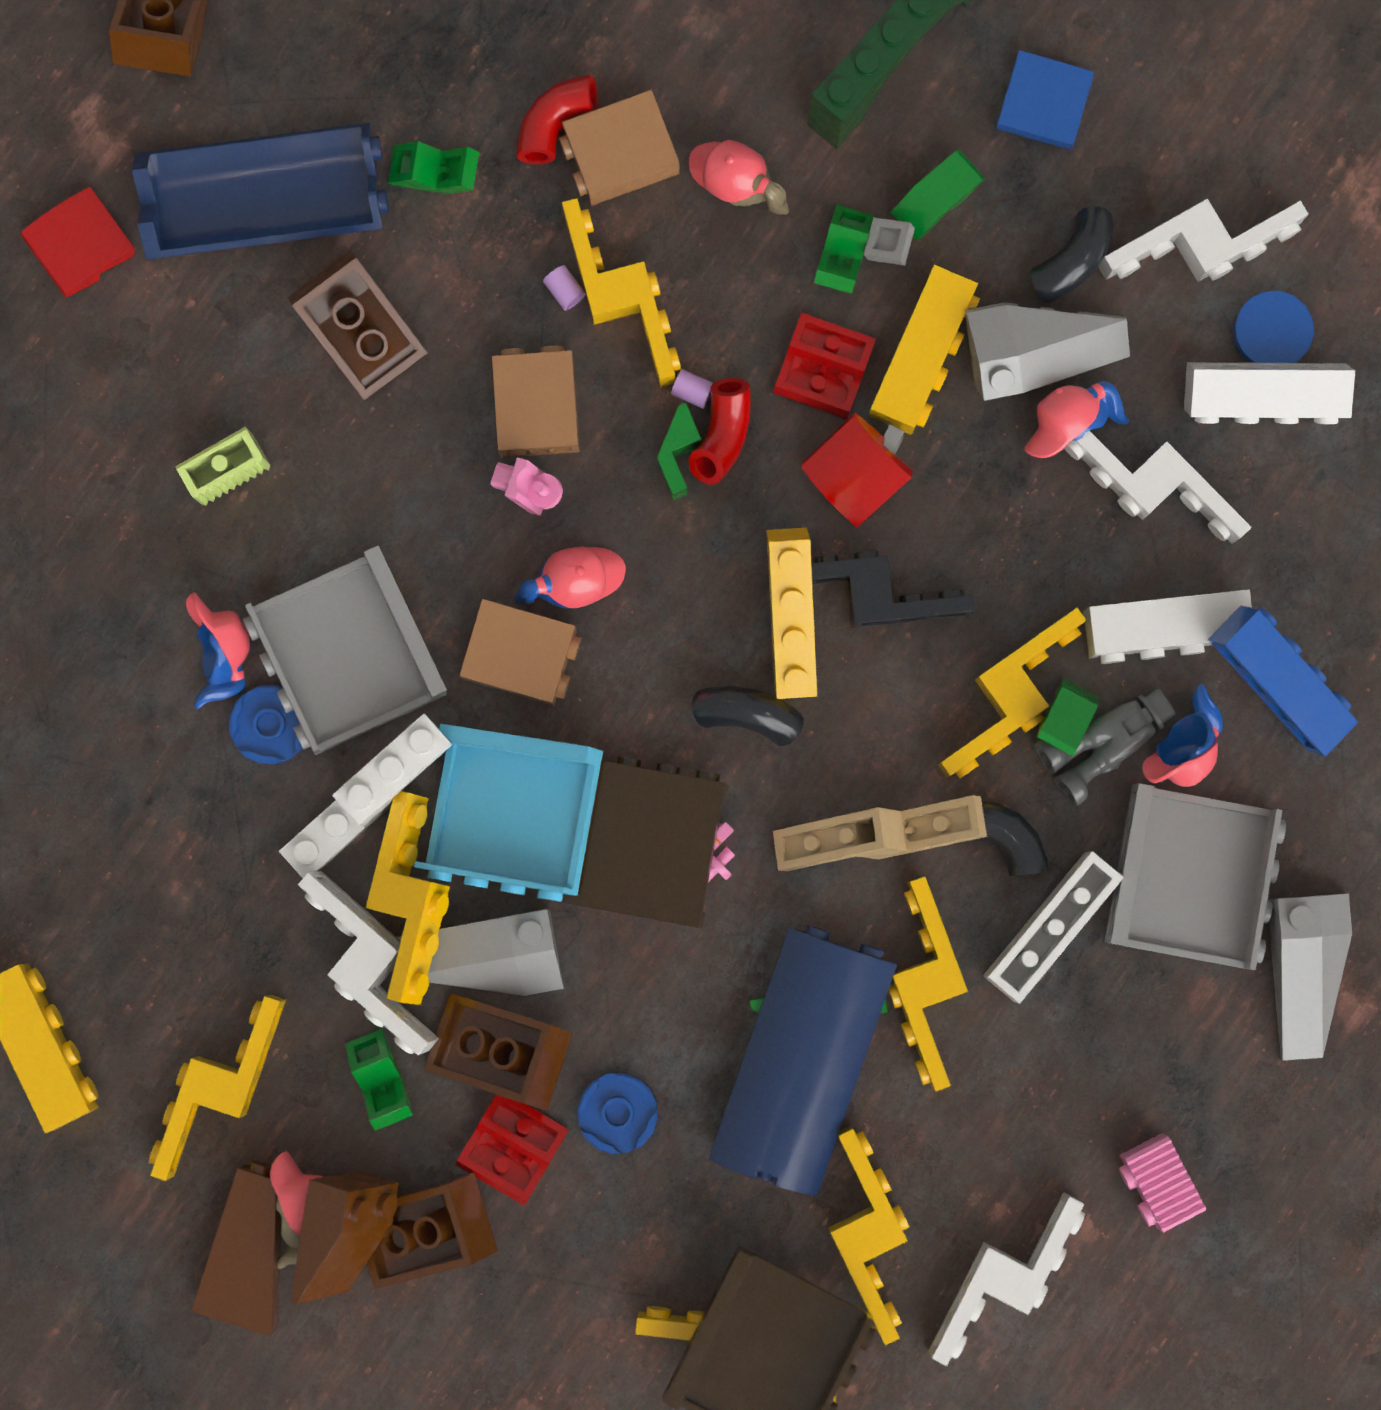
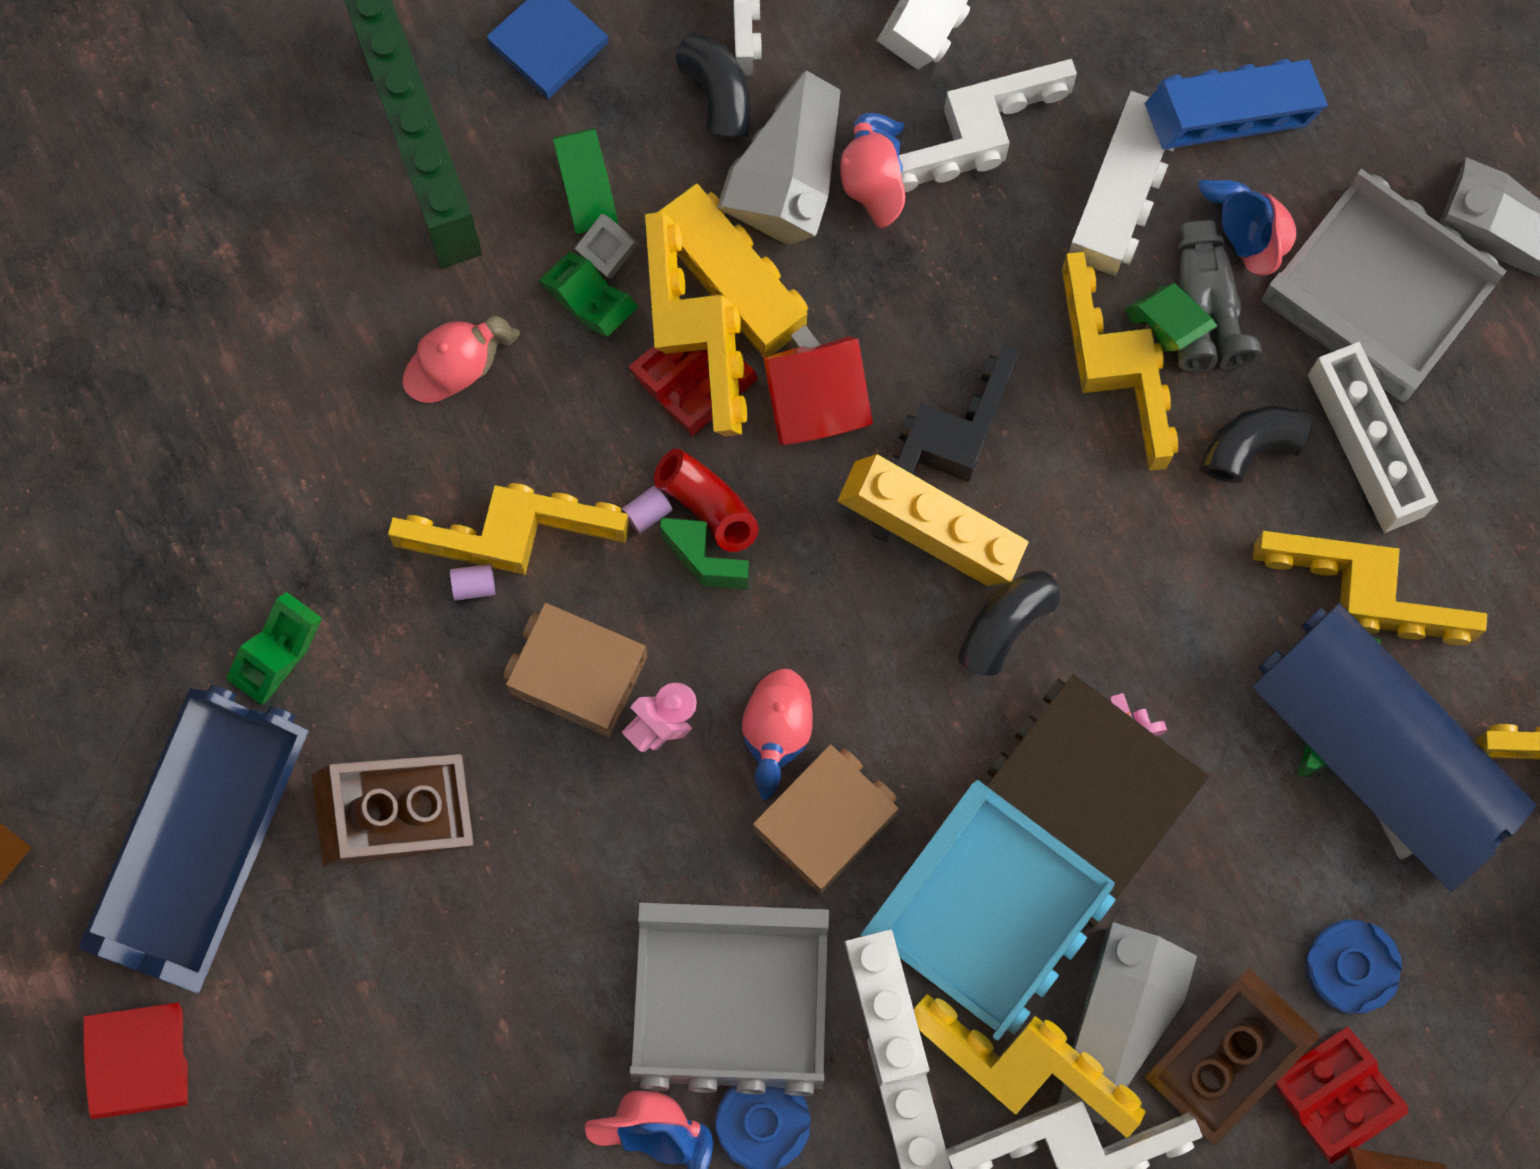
camera: 65 degrees left, 10 degrees down
yellowish green brick [175,427,270,506] -> none
red cylinder [517,75,599,165] -> none
medium nougat brick [559,90,680,206] -> none
tan bracket [773,795,987,871] -> none
none -> yellow bracket [645,212,747,436]

